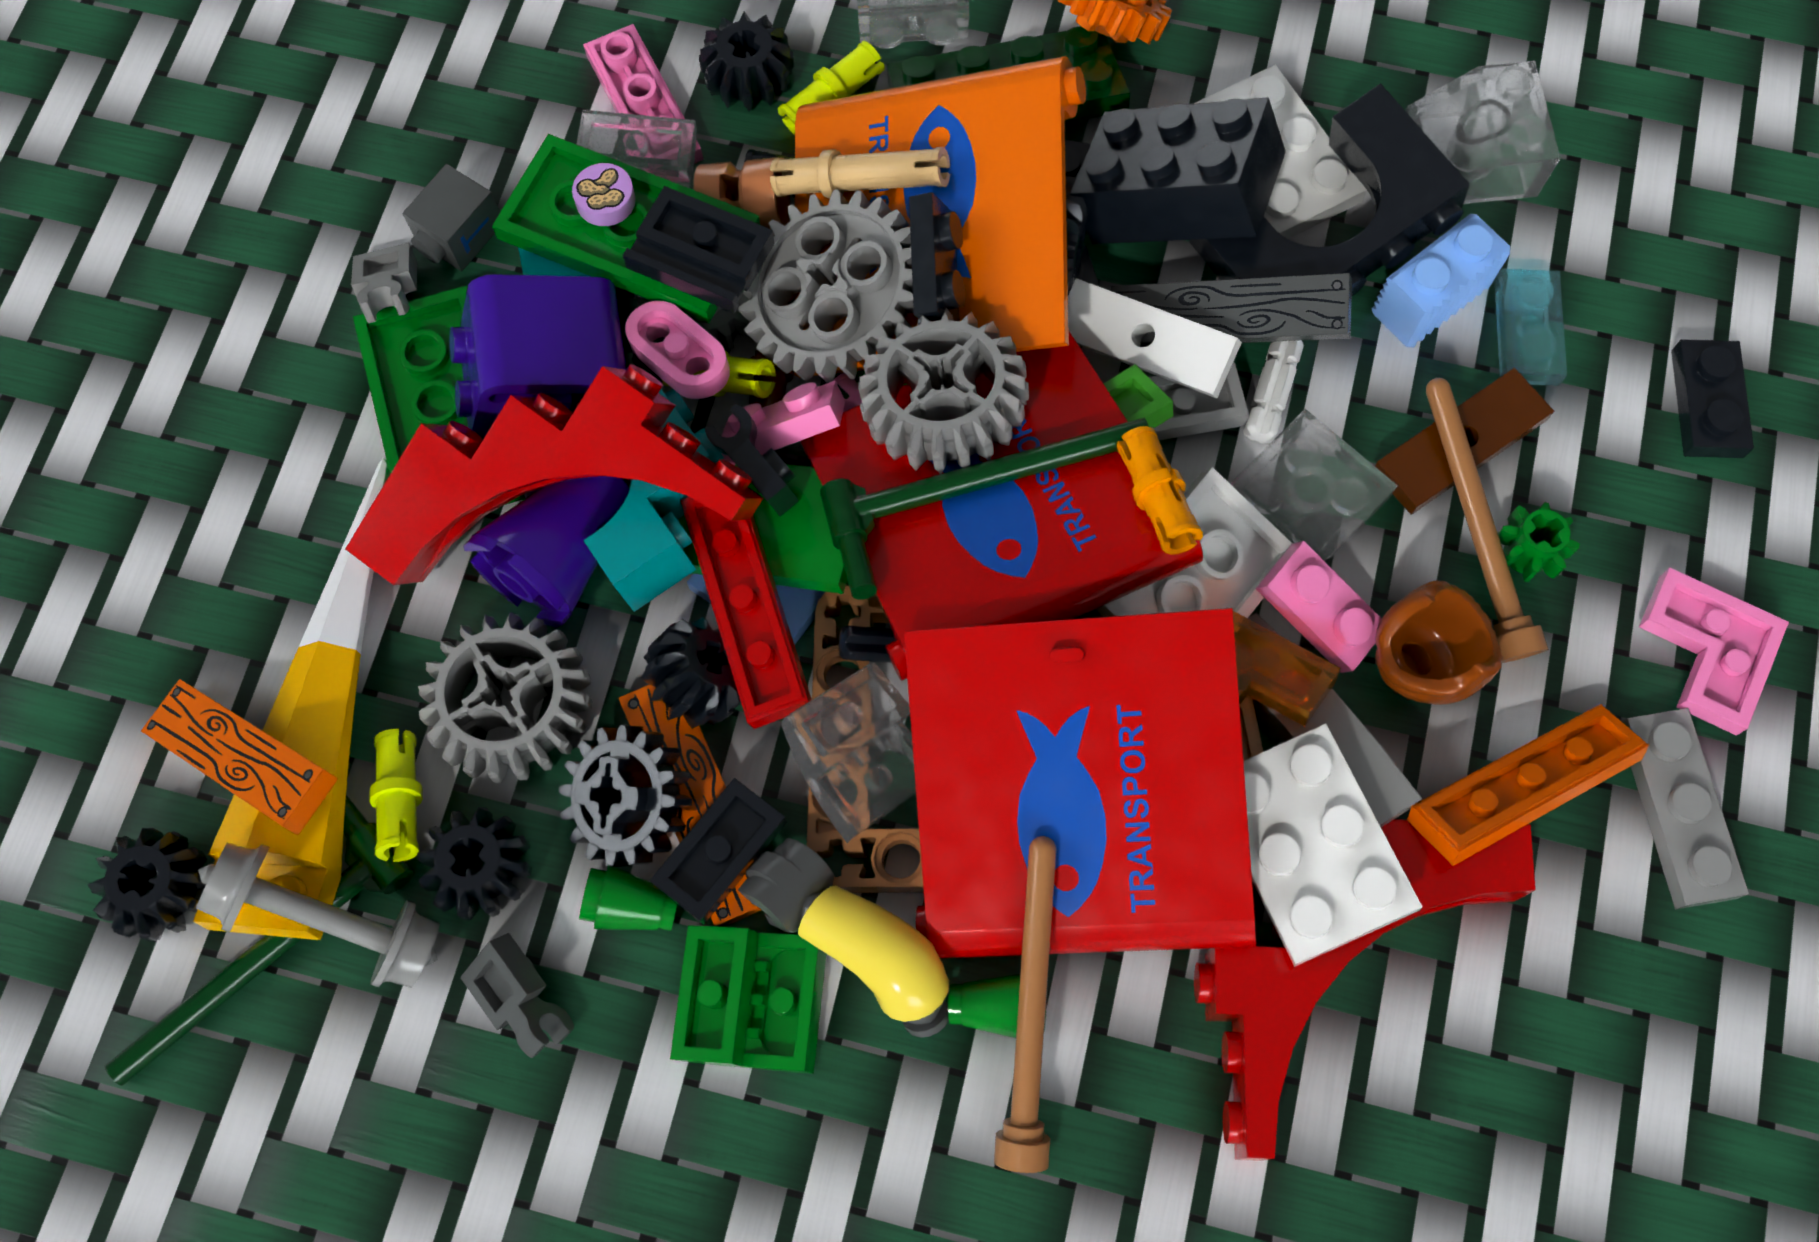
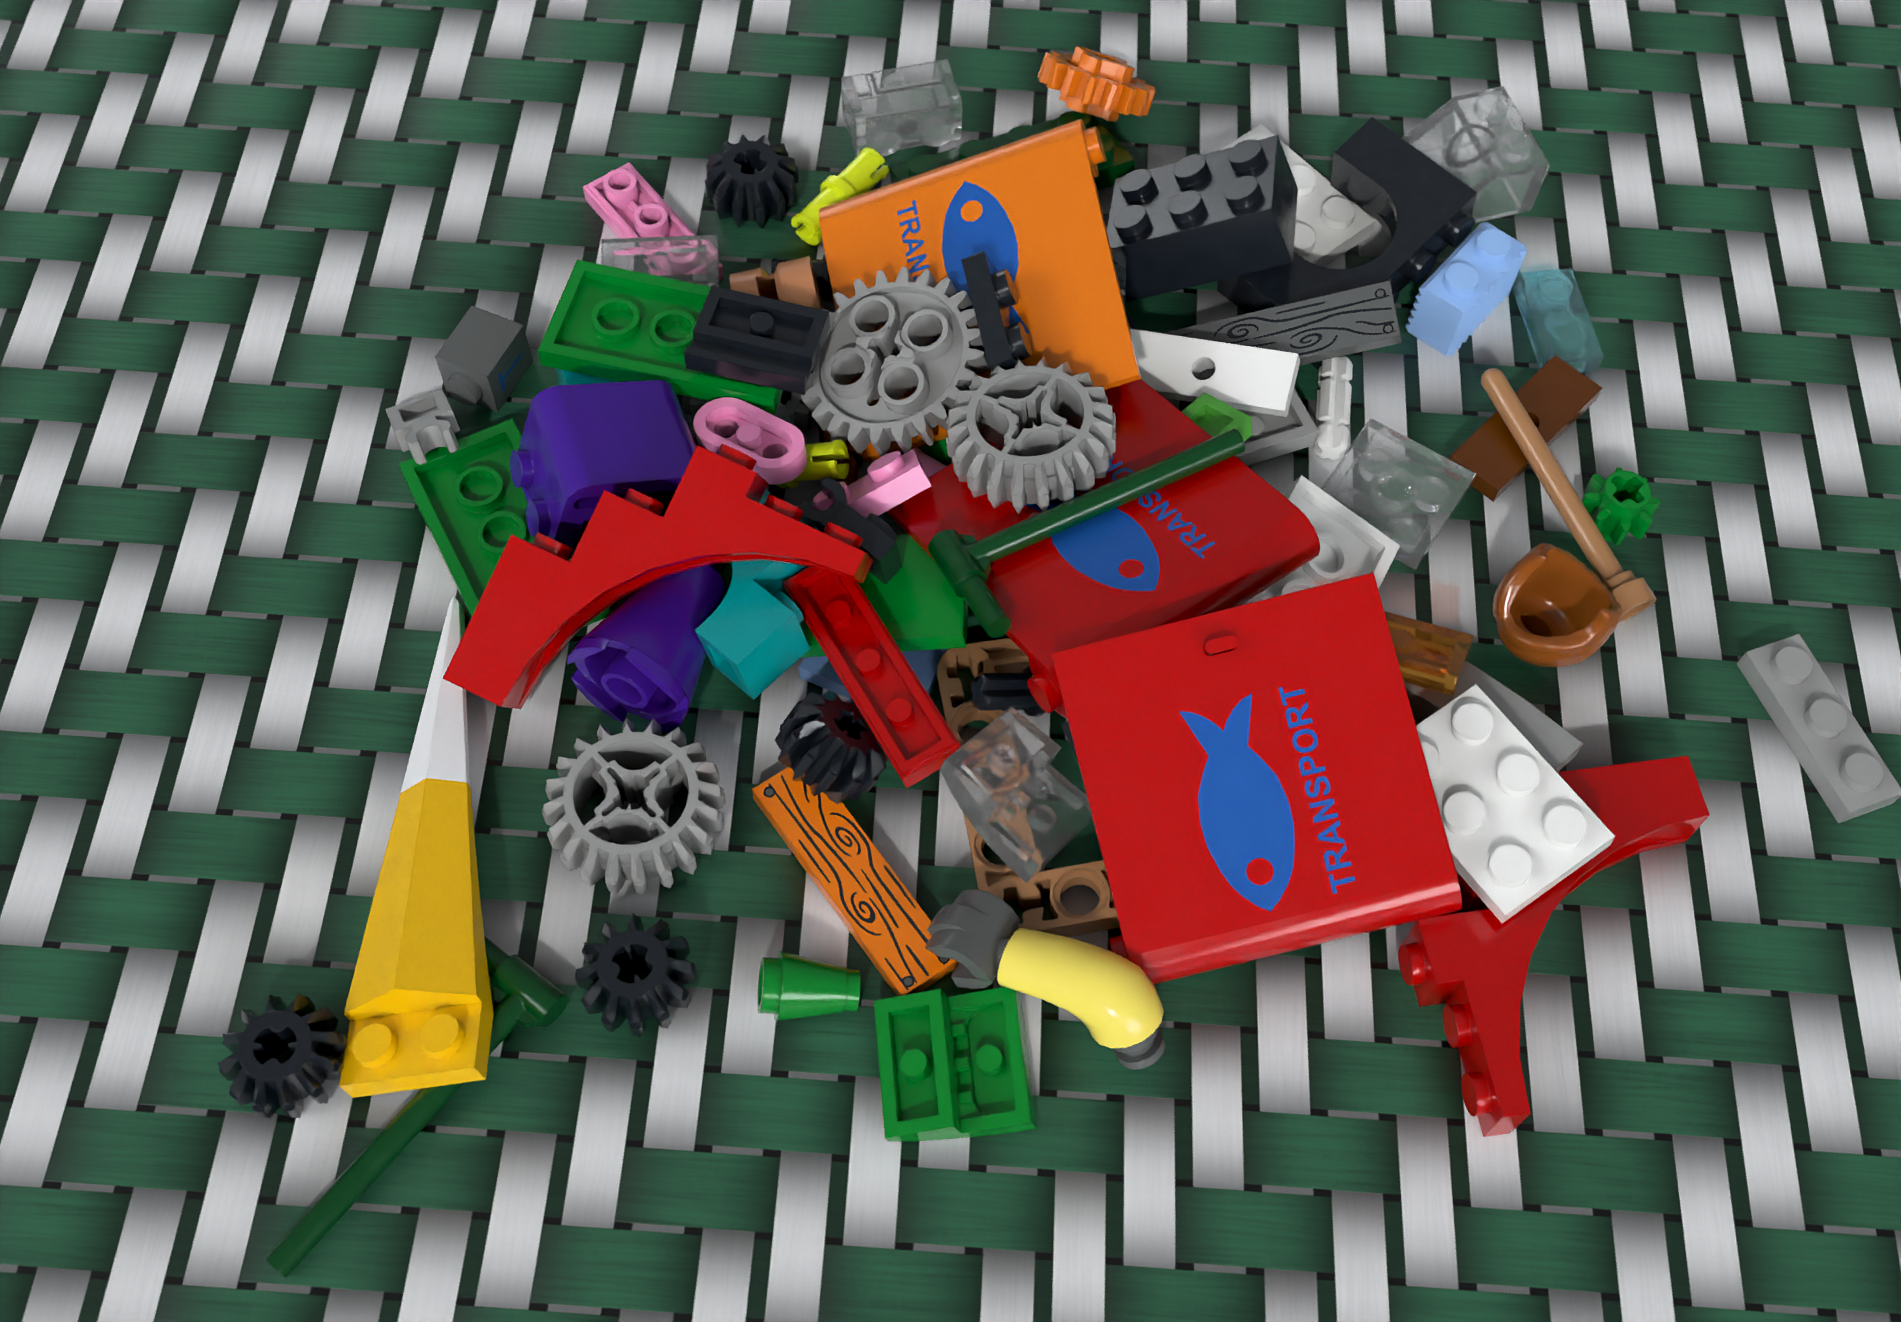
camera: 15 degrees left, 10 degrees down
orange tile [141,679,338,835] -> none
light grey piece [196,842,440,988] -> none
neon yellow pin [369,729,423,862] -> none
dark grey plate [460,933,574,1058] -> none
black gear [559,725,692,867] -> none
lavender tile [572,163,636,226] -> none
black plate [650,778,787,925] -> none
tan pin [770,147,950,198] -> none
green cone [948,974,1046,1038] -> none
medium nougat piece [994,836,1056,1173] -> none
light orange pin [1117,426,1203,555] -> none
bright pink plate [1256,541,1382,673] -> none
orange tile [1407,704,1649,866] -> none
bright pink plate [1639,568,1789,735] -> none
black plate [1671,339,1754,458] -> none

